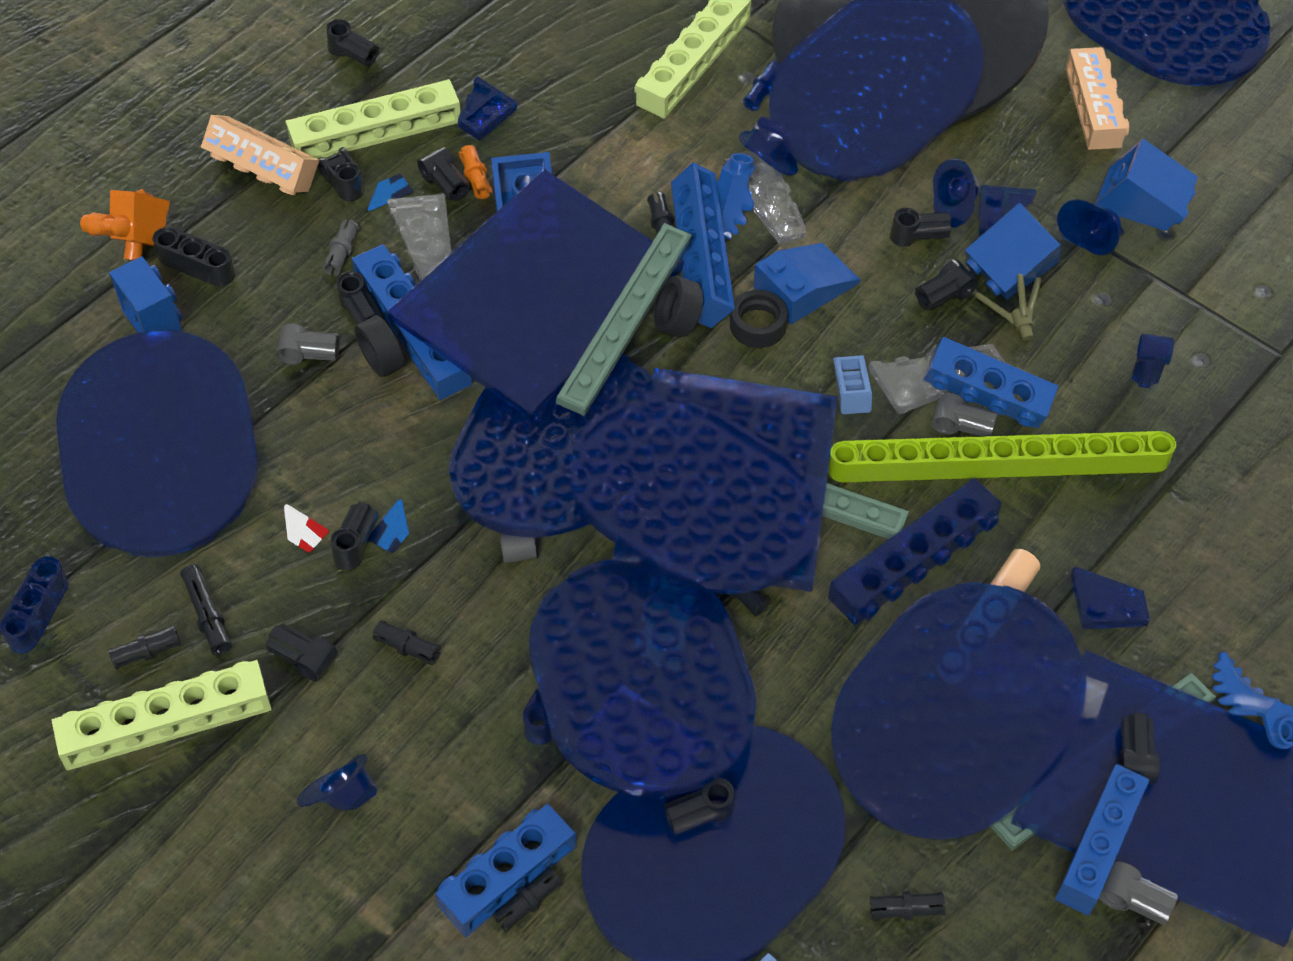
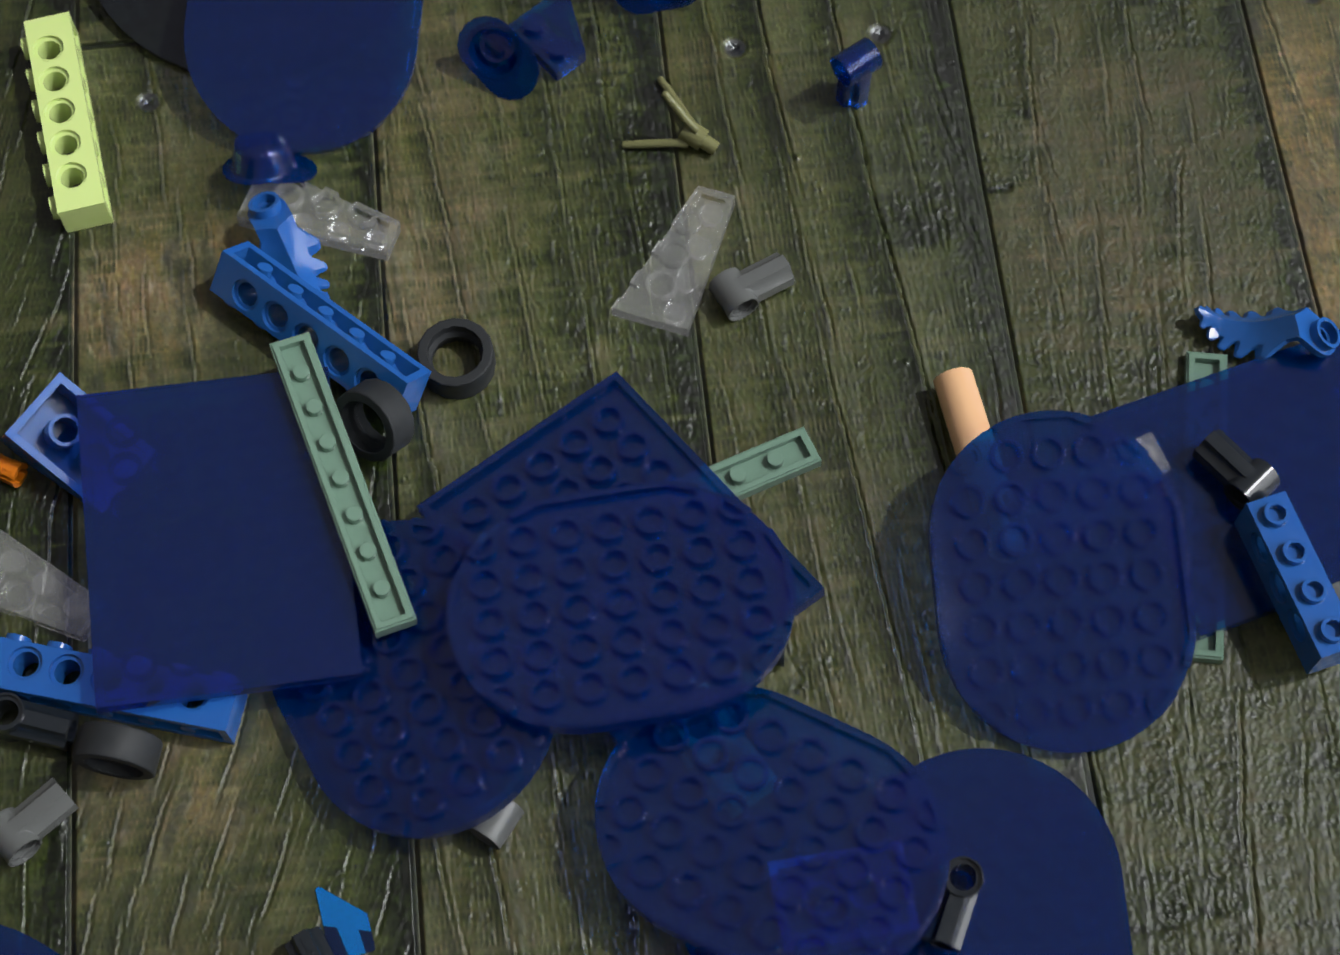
camera: 45 degrees left, 10 degrees up
black pin [647,192,674,235] -> none
clear blue pin [743,60,784,111] -> none
blue slope [753,243,860,324] -> none
lime beam [828,431,1176,482] -> none
clear blue brick [828,478,1002,626] -> none
medium blue slope [833,355,872,414] -> none
black pin [869,891,945,921] -> none
black piece [890,207,951,247] -> none
black piece [915,259,978,310] -> none
blue brick [923,337,1058,429] -> none
blue slope [965,202,1060,300] -> none
clear blue wing [1071,567,1150,629] -> none

